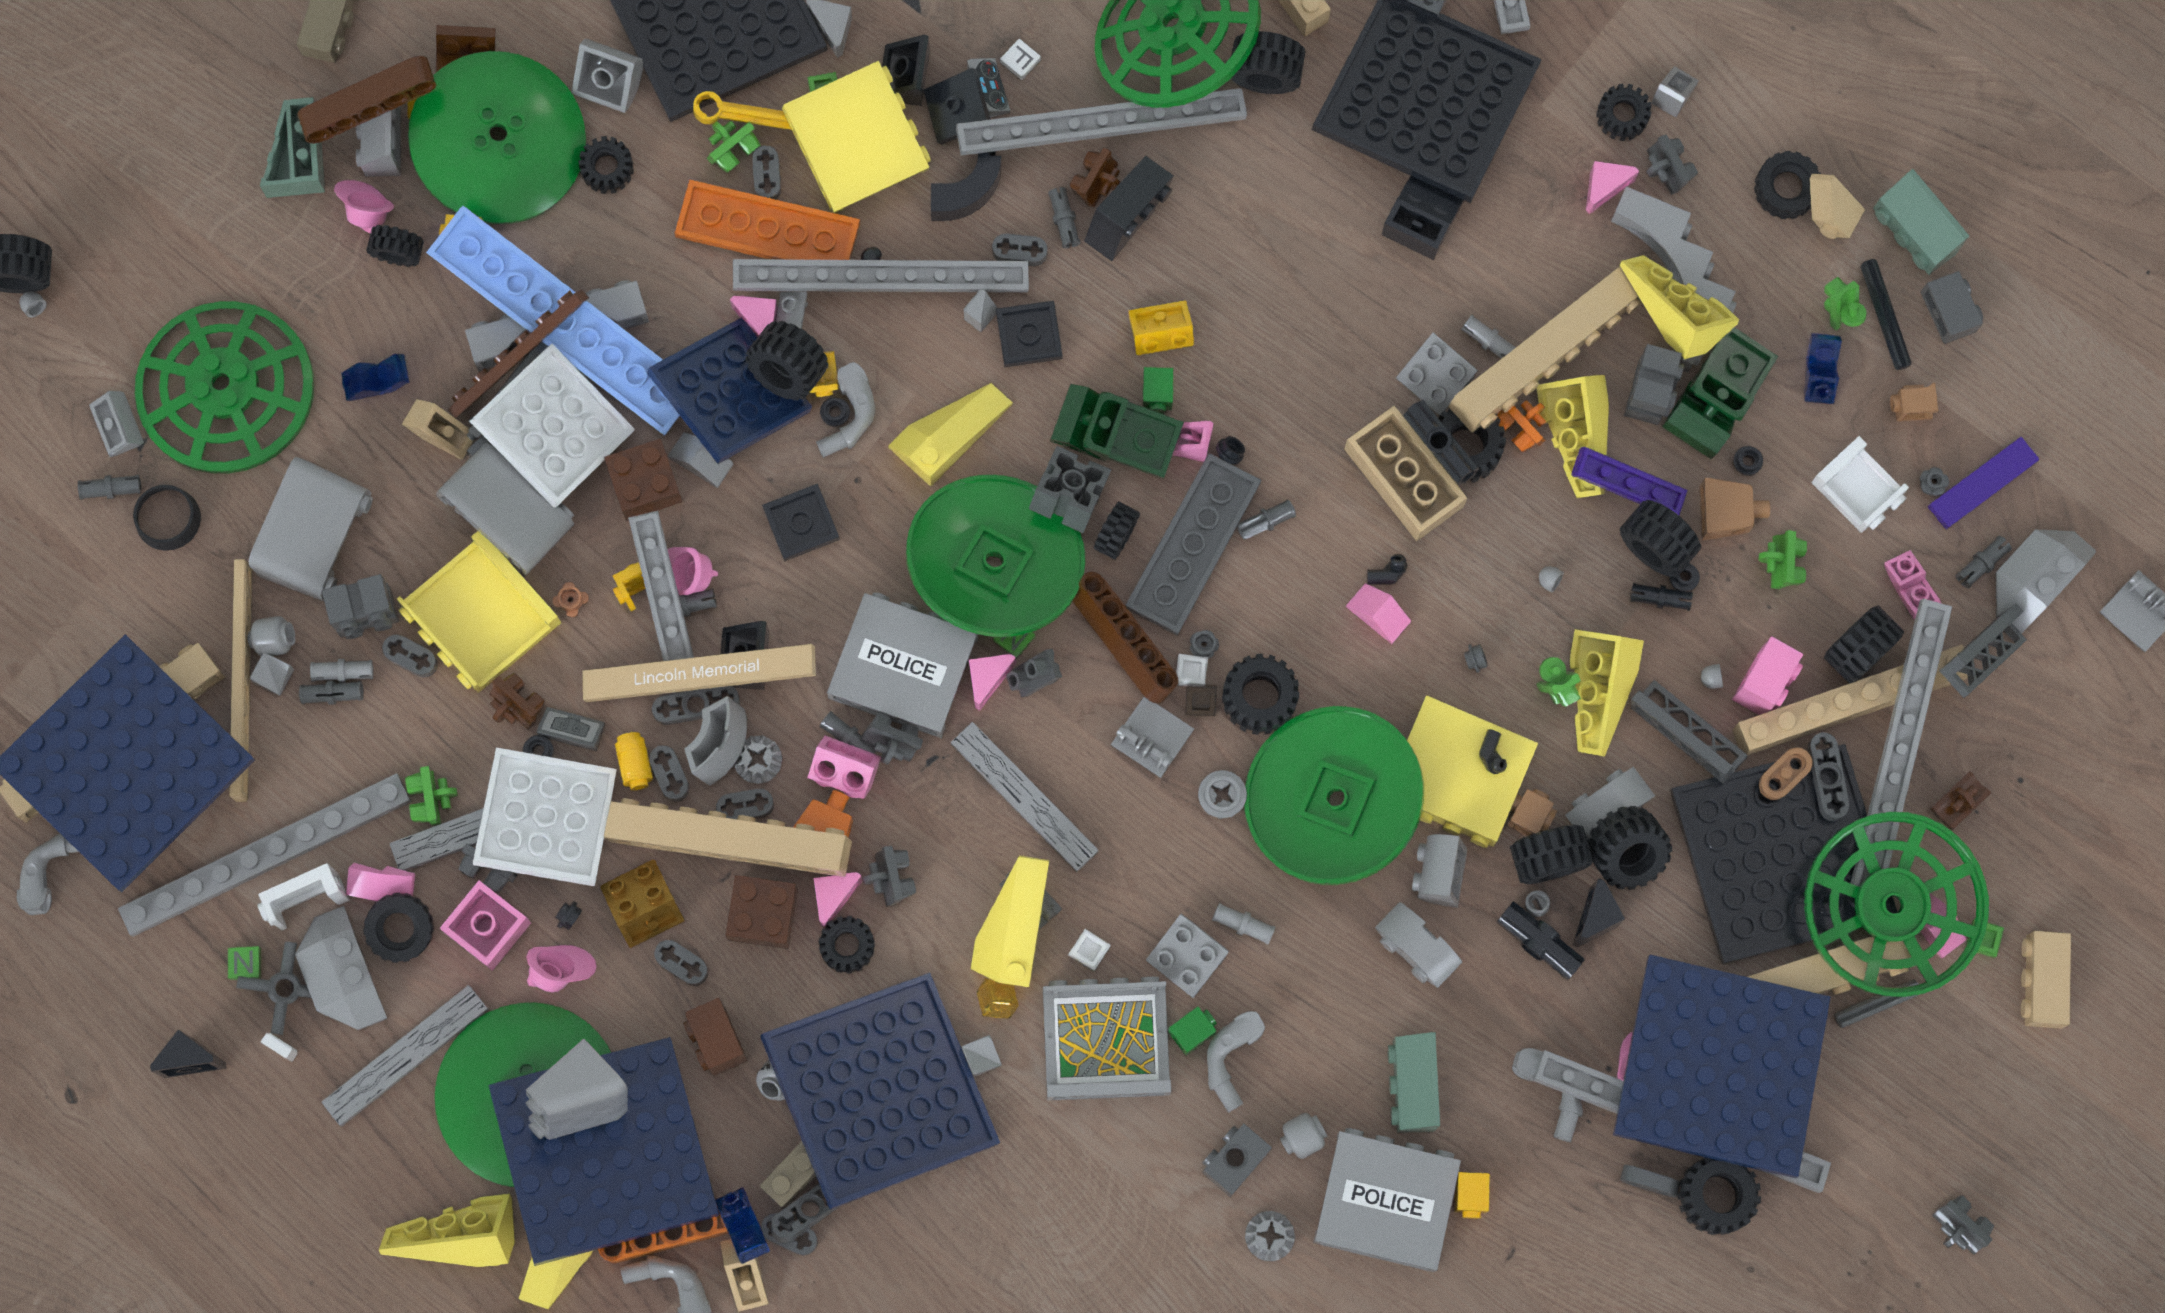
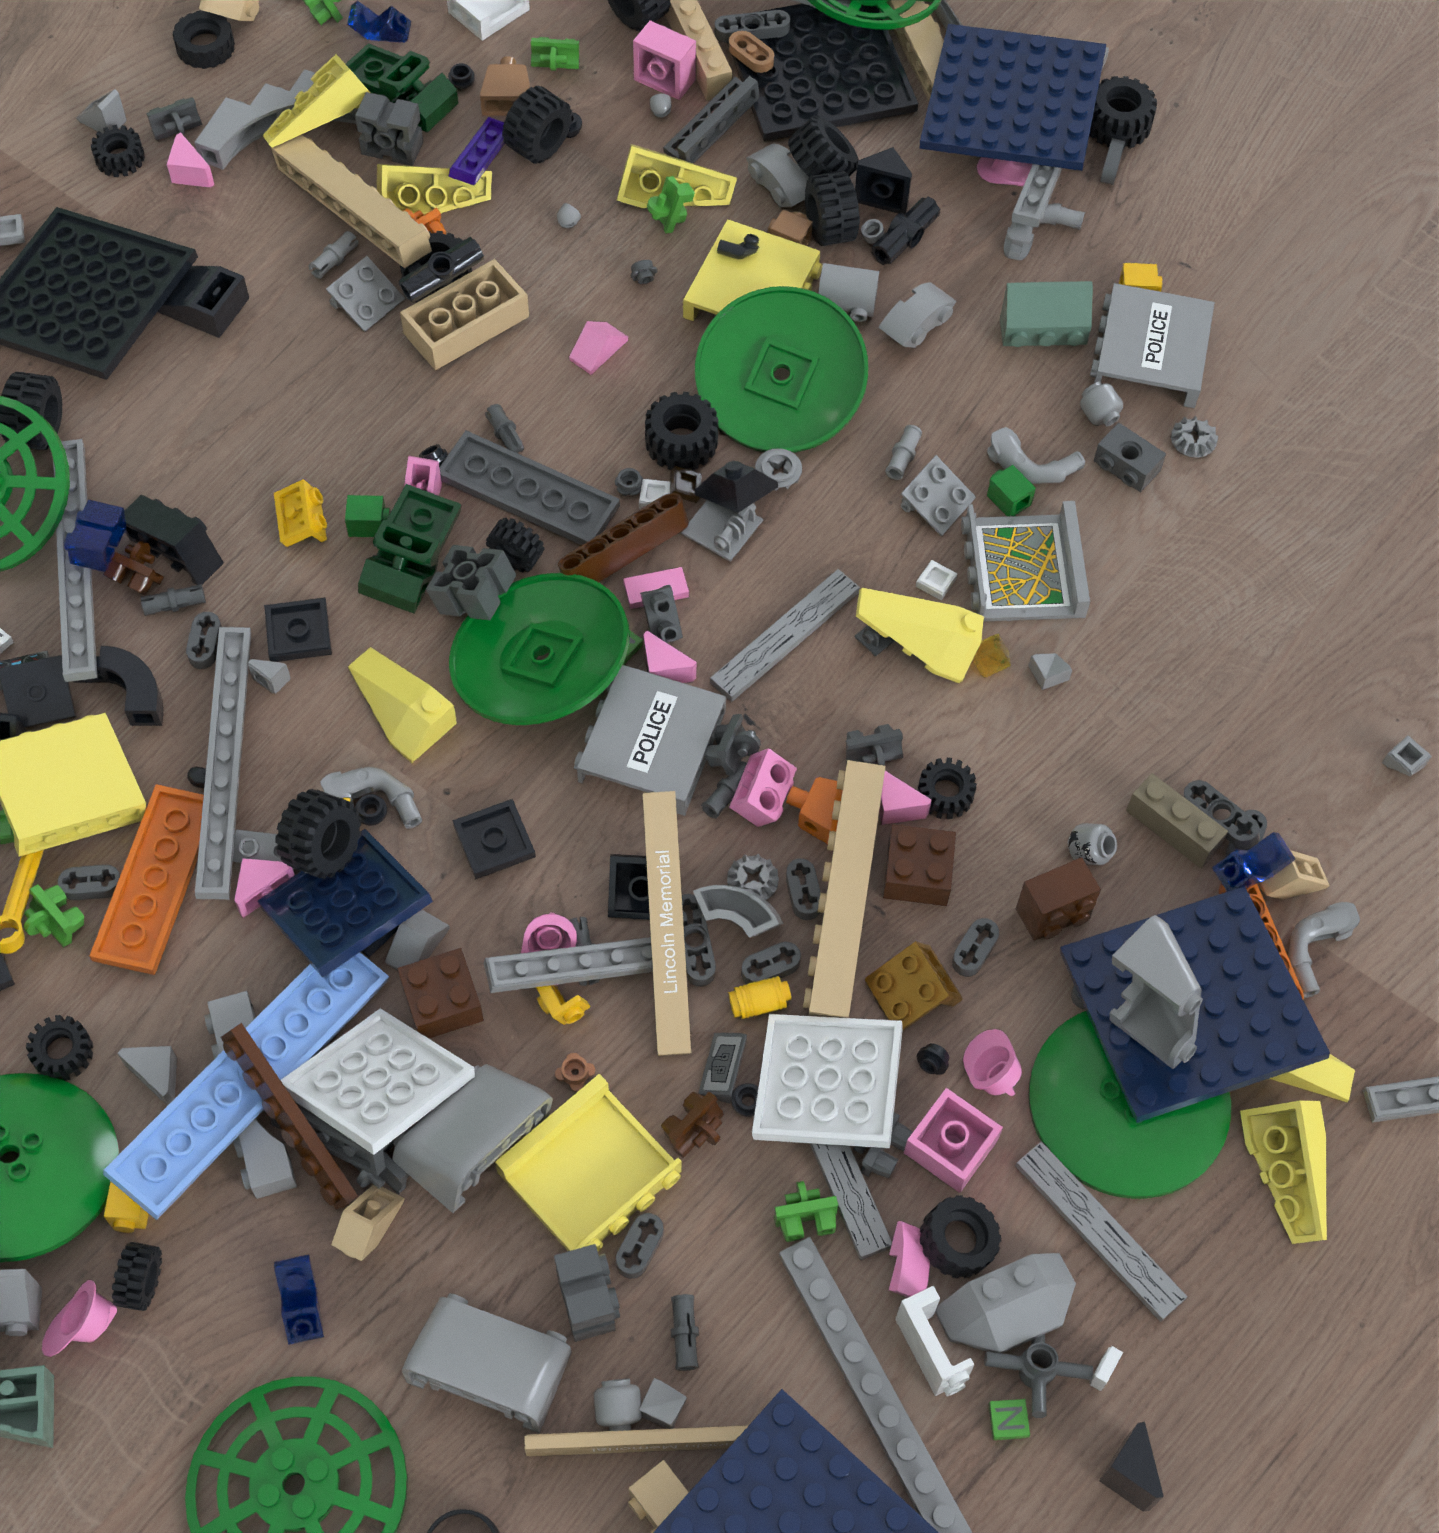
camera: 90 degrees left, 15 degrees down
light grey pin [310,659,374,683] -> none
dark blue plate [760,973,1000,1210] -> none
black arm [1367,554,1407,585] -> none
black pin [1630,583,1693,611] -> none
none -> clear blue piece [64,499,126,572]
none -> light grey slope [117,1046,177,1106]
none -> bright pink tile [623,567,689,609]
none -> black slope [694,460,778,513]

